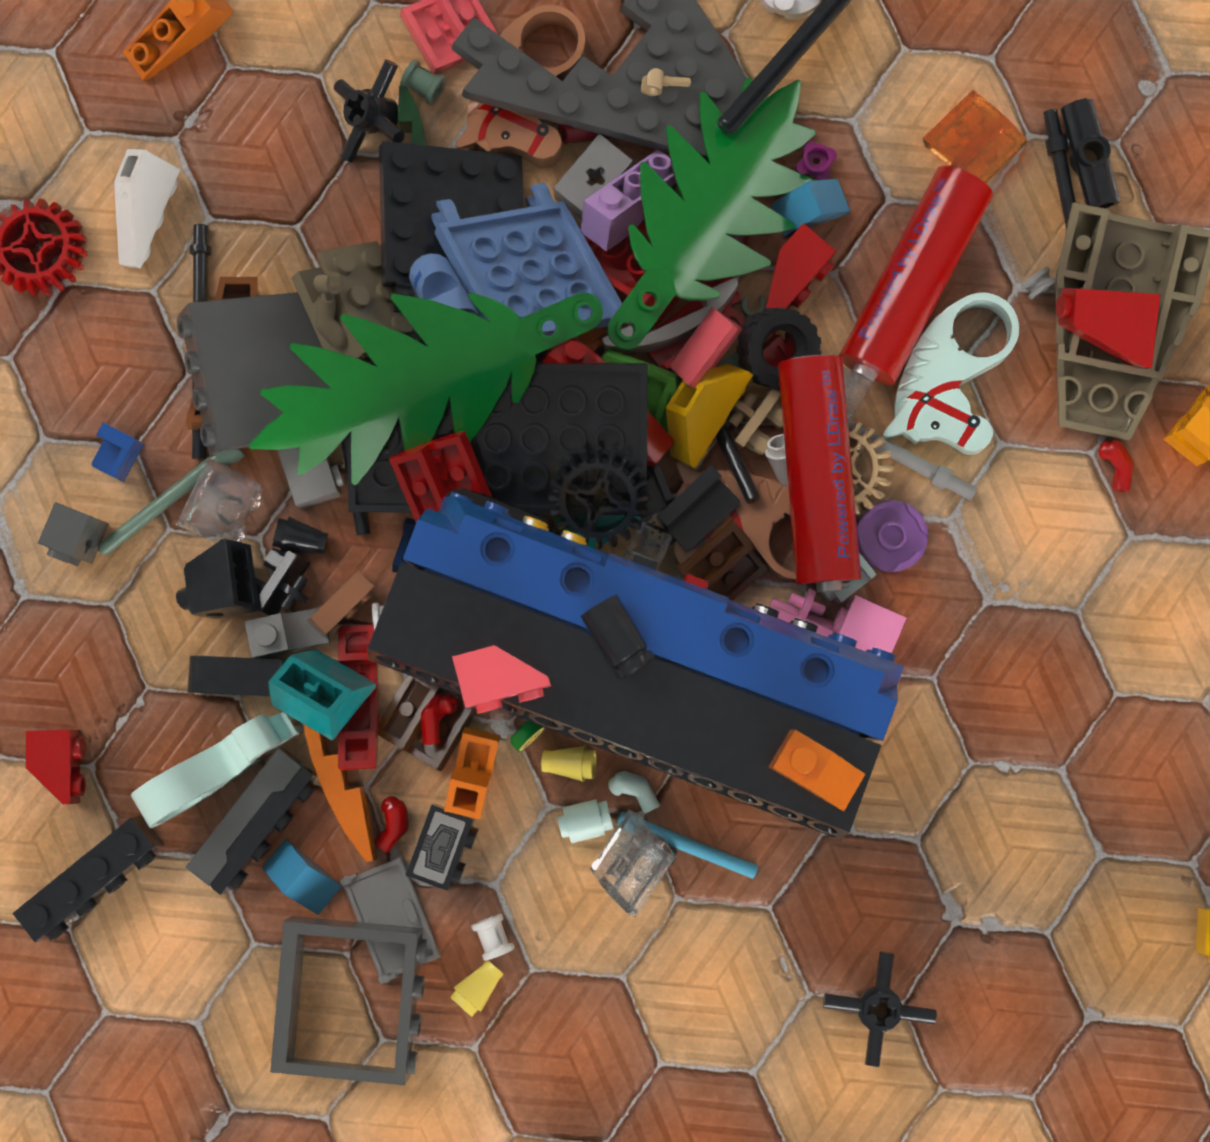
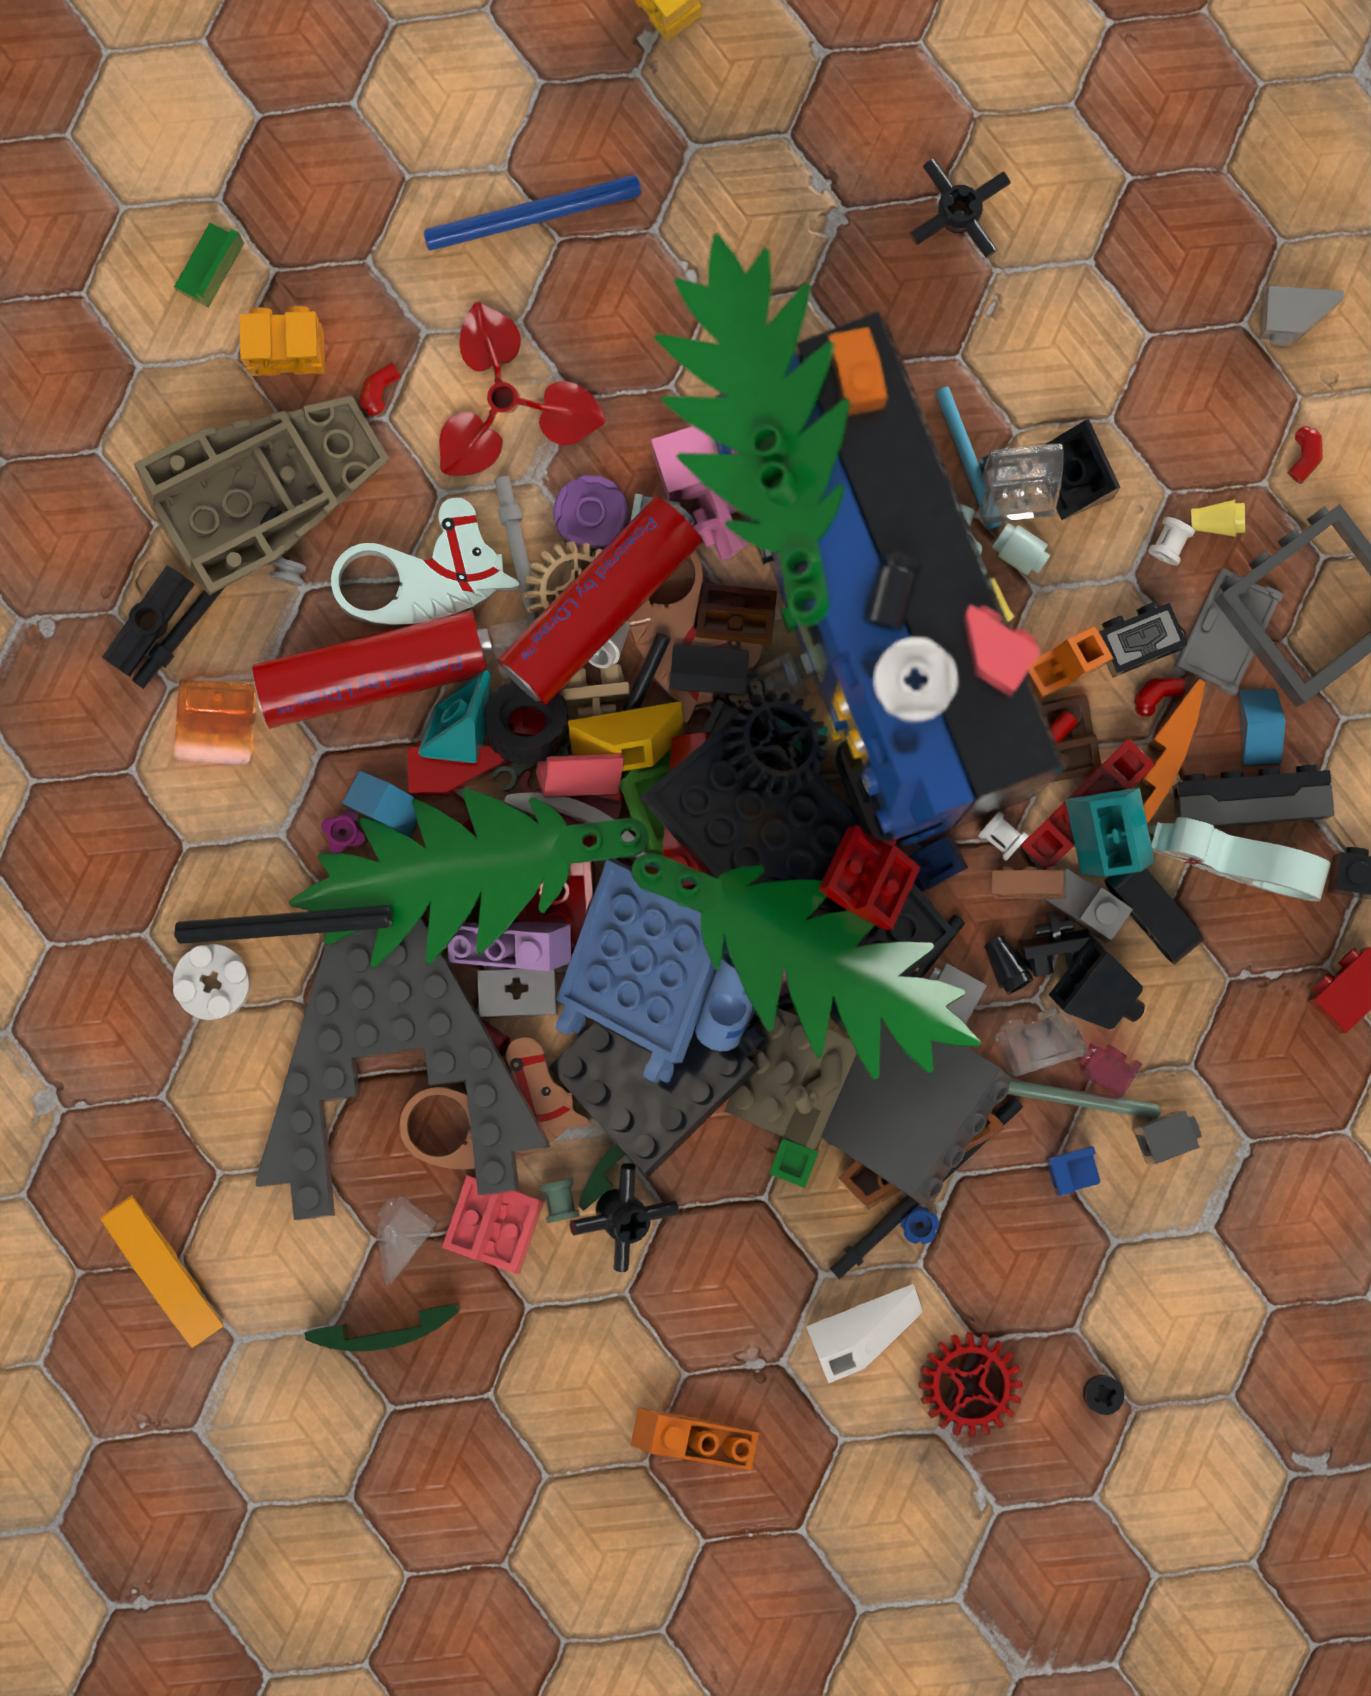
camera: 130 degrees left, 0 degrees up
tan hand [641,68,691,96] -> none
red slope [1056,288,1160,368] -> none
none -> teal slope [418,669,491,763]
none -> blue axle [424,175,641,250]
none -> red plant [439,302,606,476]
none -> green plant [654,233,850,626]
none -> green panel [769,1137,819,1188]
none -> white plate [874,637,958,722]
none -> blue plate [901,1206,939,1244]
none -> black slope [1031,419,1121,520]
none -> clear pink brick [1079,1043,1143,1097]
none -> red arm [1288,426,1323,484]

